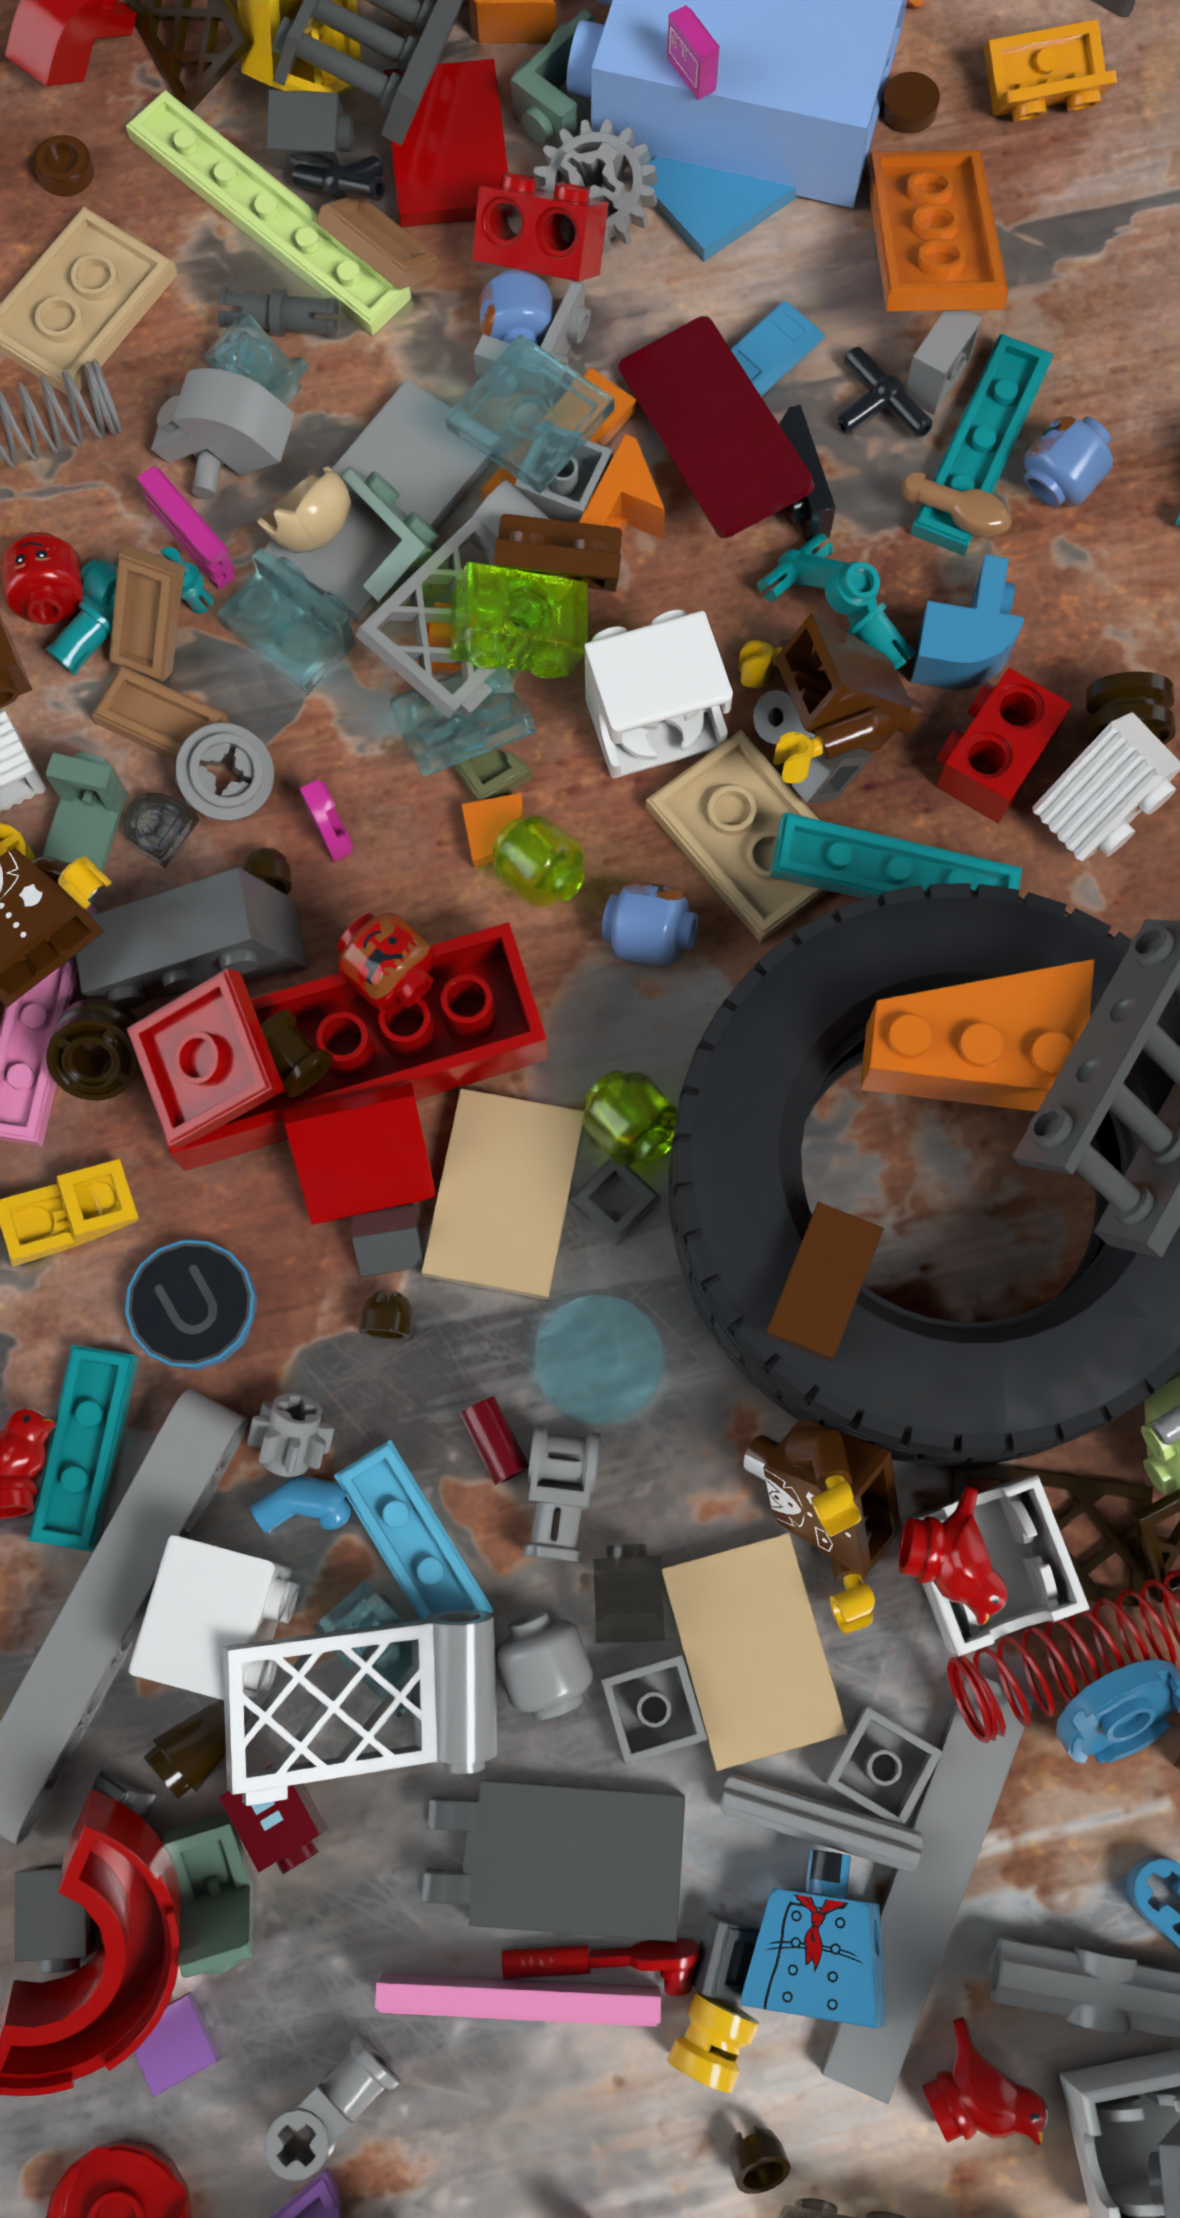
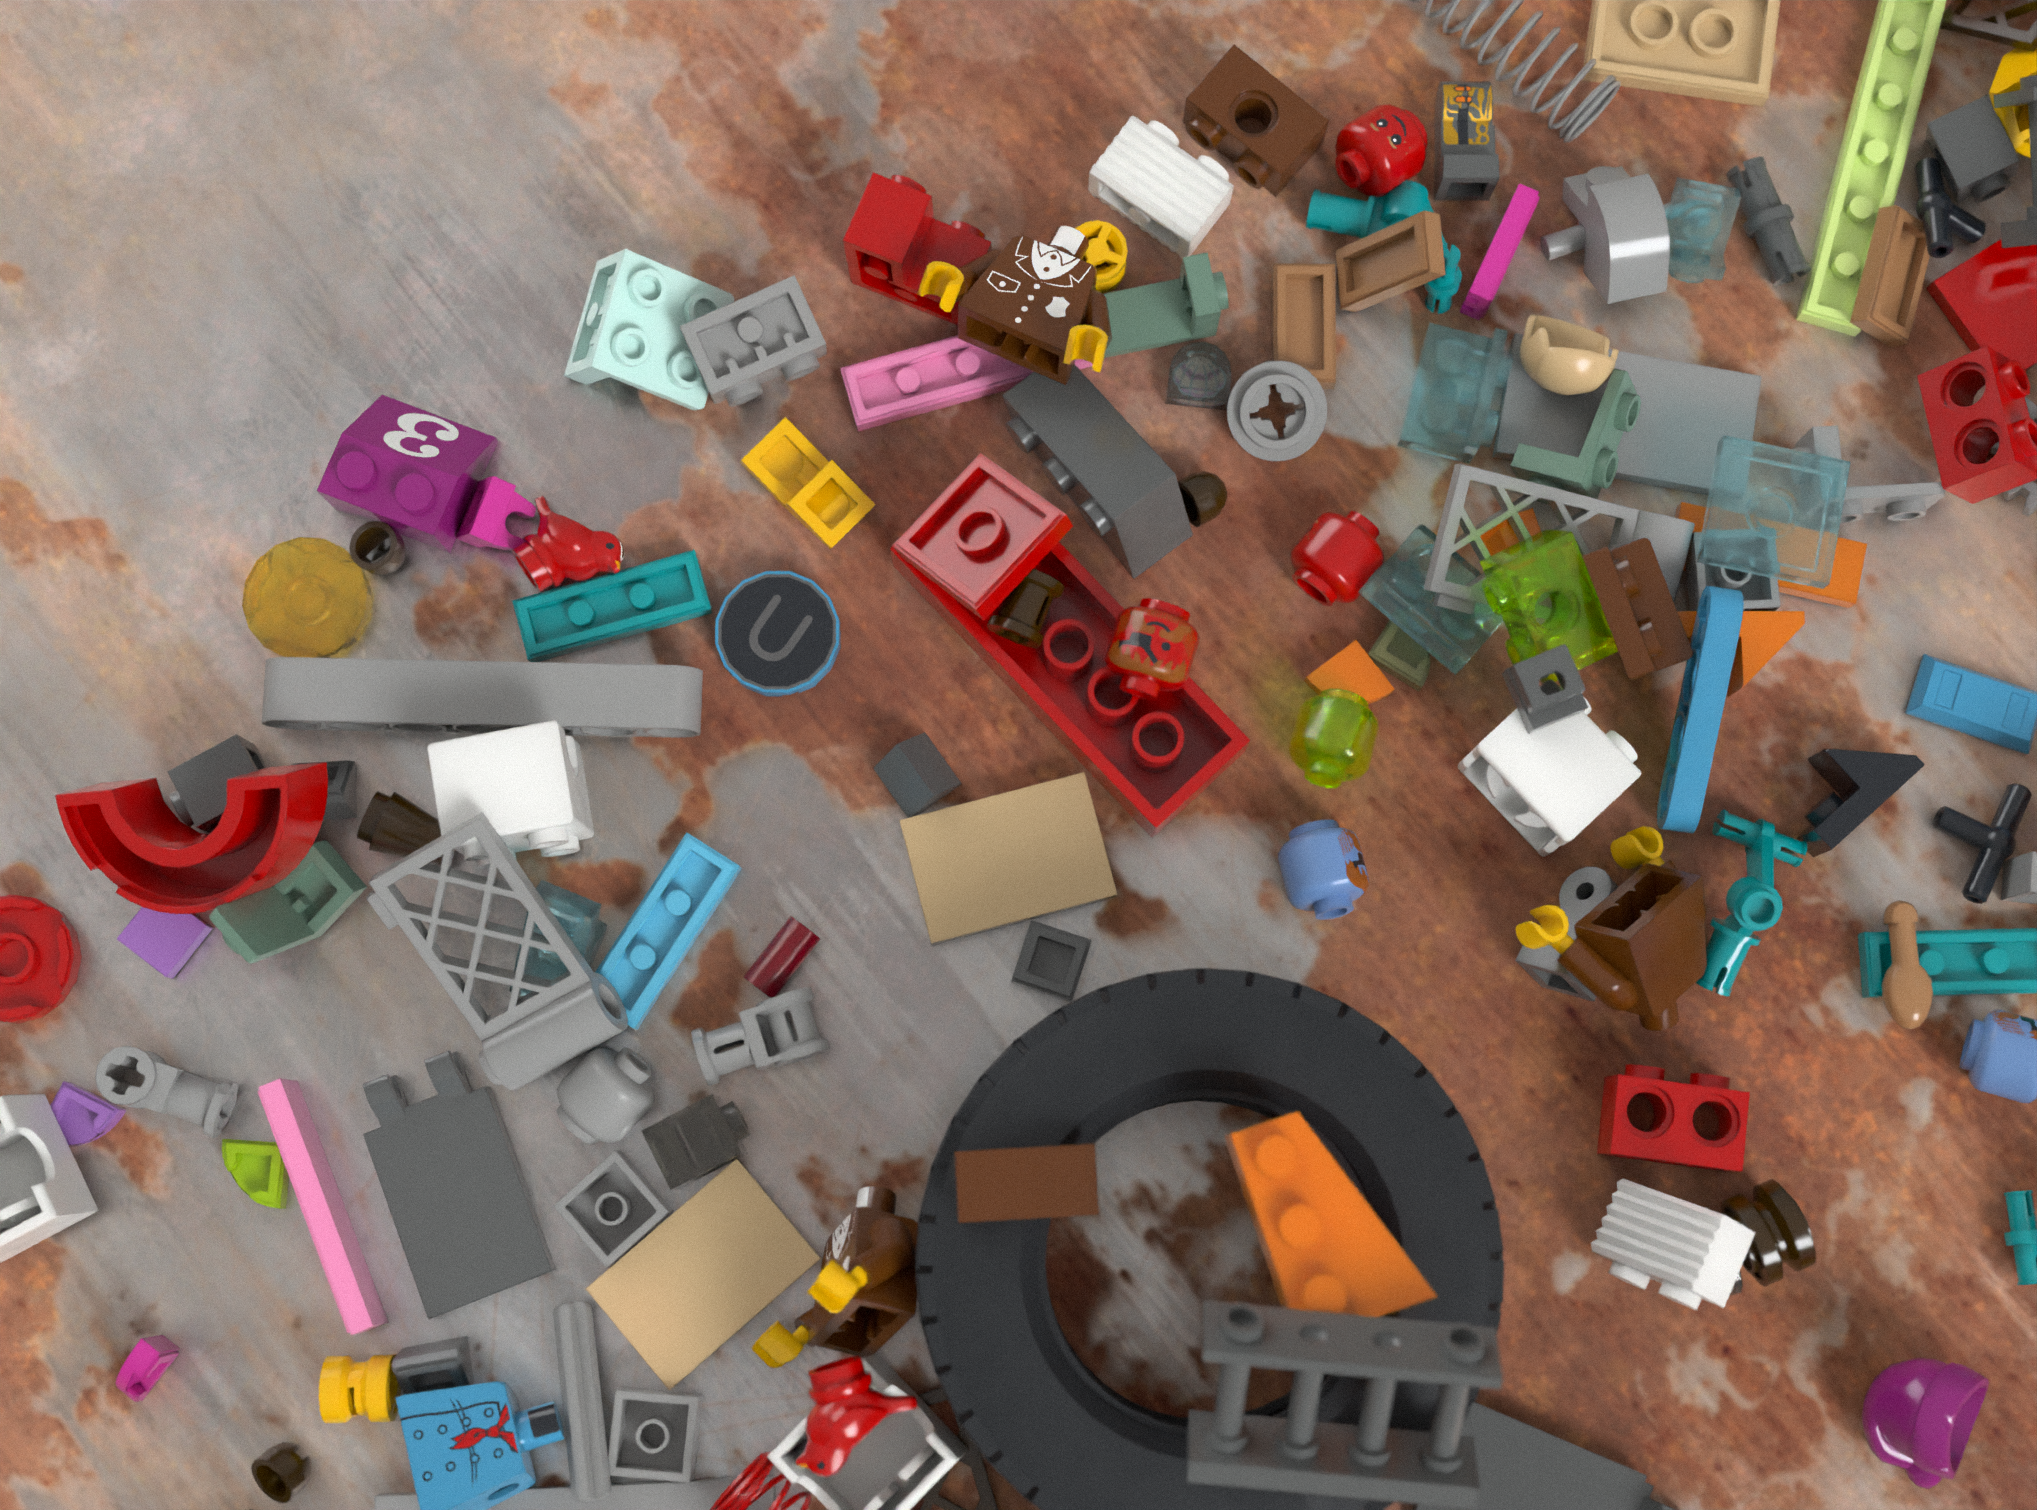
camera: 65 degrees right, 5 degrees up
dark brown wheel [46,998,139,1101] -> none
dark red brick [218,1764,329,1875] -> none
light grey gear [247,1393,335,1477] -> none
dark azure arm [249,1475,351,1533] -> none
red tile [283,1083,437,1225] -> none
dark pink tile [300,779,354,862] -> none
dark brown hinge [359,1291,413,1340] -> none
medium blue head [479,269,554,354] -> none
red piece [502,1938,700,1996] -> none
clear light blue tile [535,1295,664,1427] -> none
clear neon green head [582,1070,677,1166] -> none
dark red piece [618,316,814,538] -> none
tan tile [646,730,830,944] -> none
teal tile [769,812,1022,899] -> none
dark azure brick [910,555,1024,689] -> none
none -> lime tile [222,1139,289,1209]
none -> red head [1290,511,1384,607]
none -> dark grey leg [1434,81,1499,201]
none -> dark grey piece [1502,644,1588,734]
none -> dark azure beam [1657,586,1744,834]

